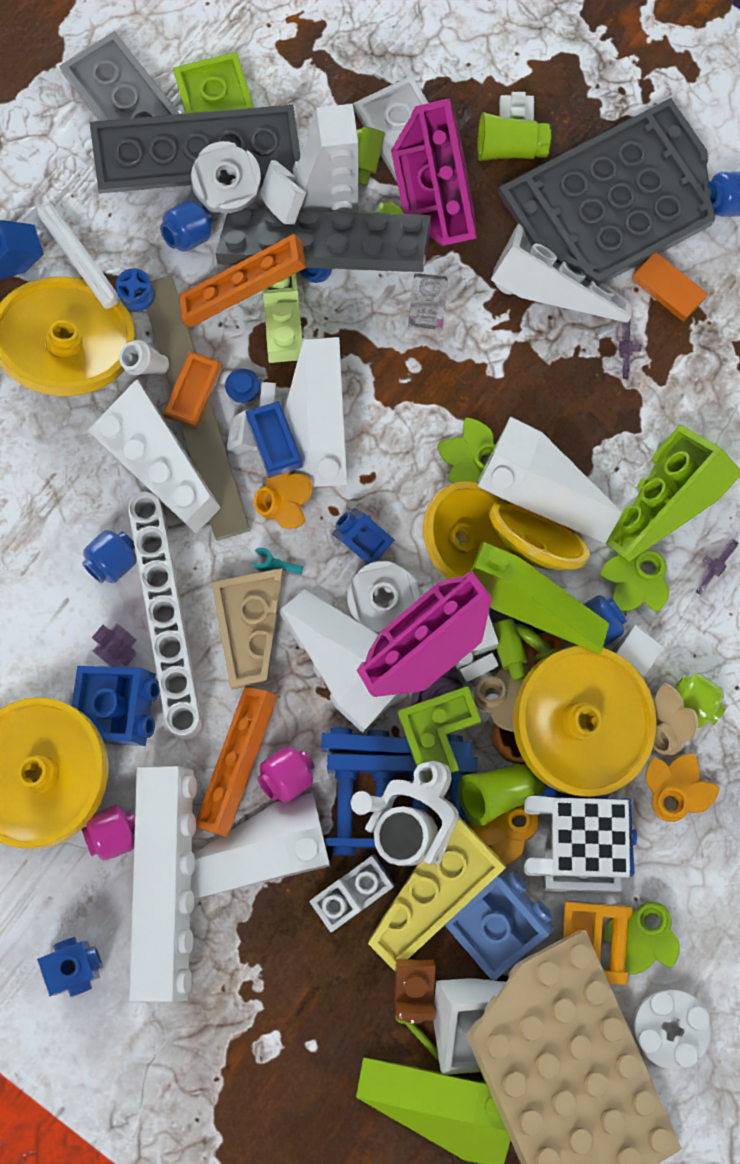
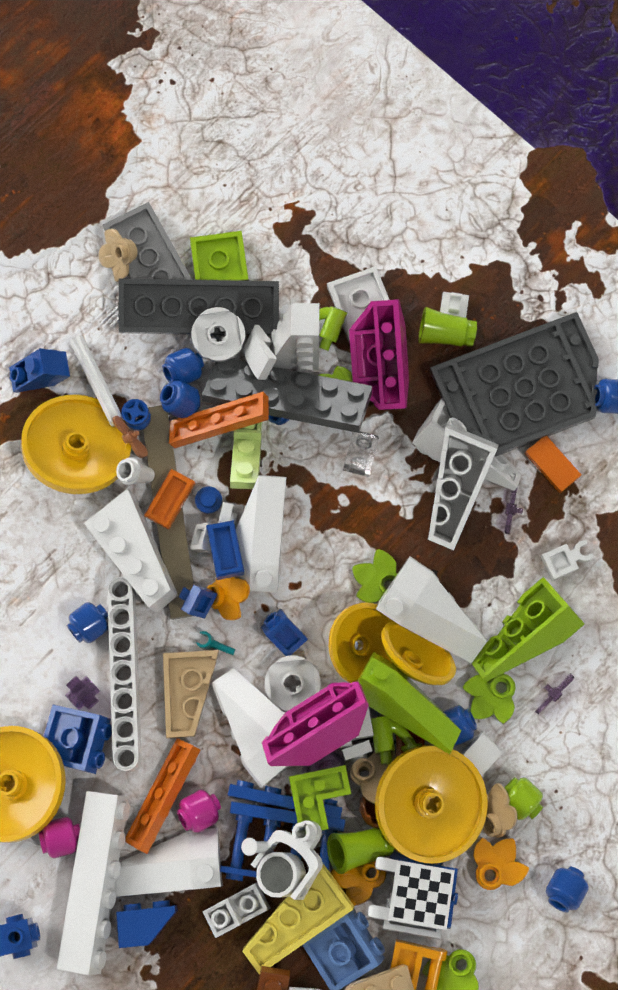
camera: 10 degrees right, 0 degrees up
none -> tan plate [98,229,137,282]
none -> nougat piece [112,415,148,458]
none -> blue slope [116,900,178,948]
none -> blue head [160,380,200,418]
none -> blue tile [179,585,217,619]
none -> white wedge [428,424,499,550]
none -> white plate [540,540,594,581]

